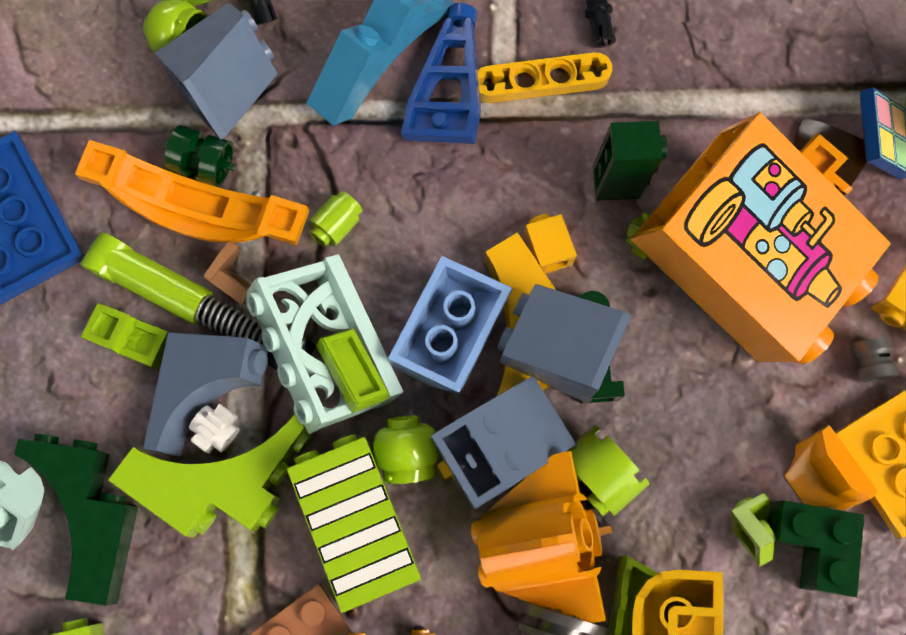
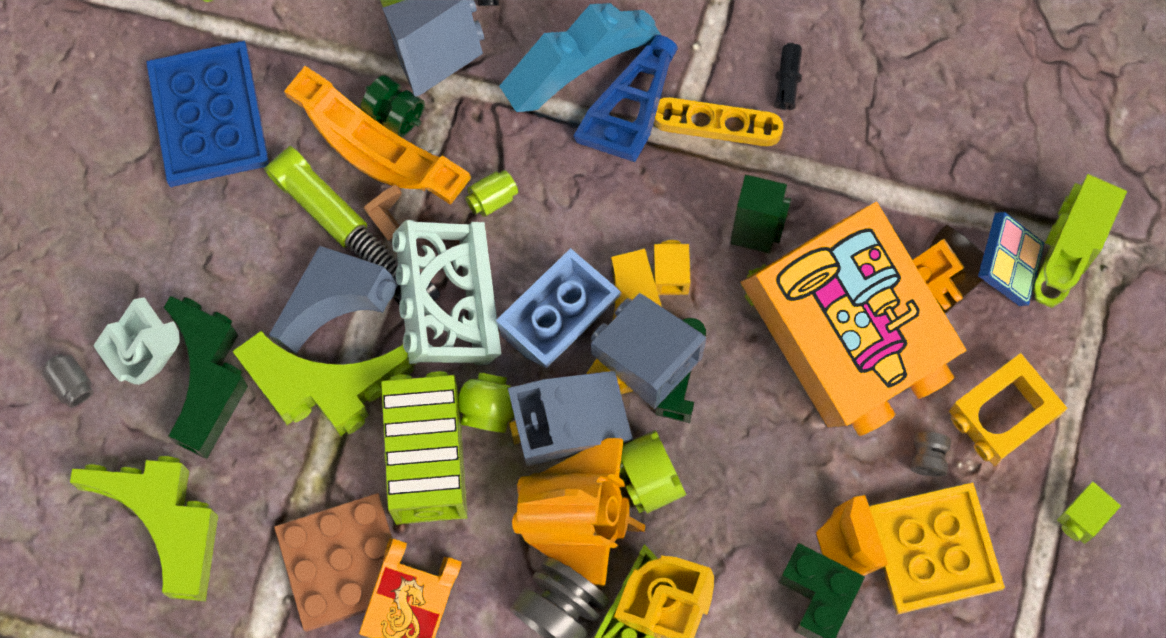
camera: 25 degrees right, 5 degrees down
lime slope [81,303,170,370] -> none
white gear [189,404,240,454] -> none
lime tile [316,328,390,413] -> none
lime bracket [731,493,776,567] -> none

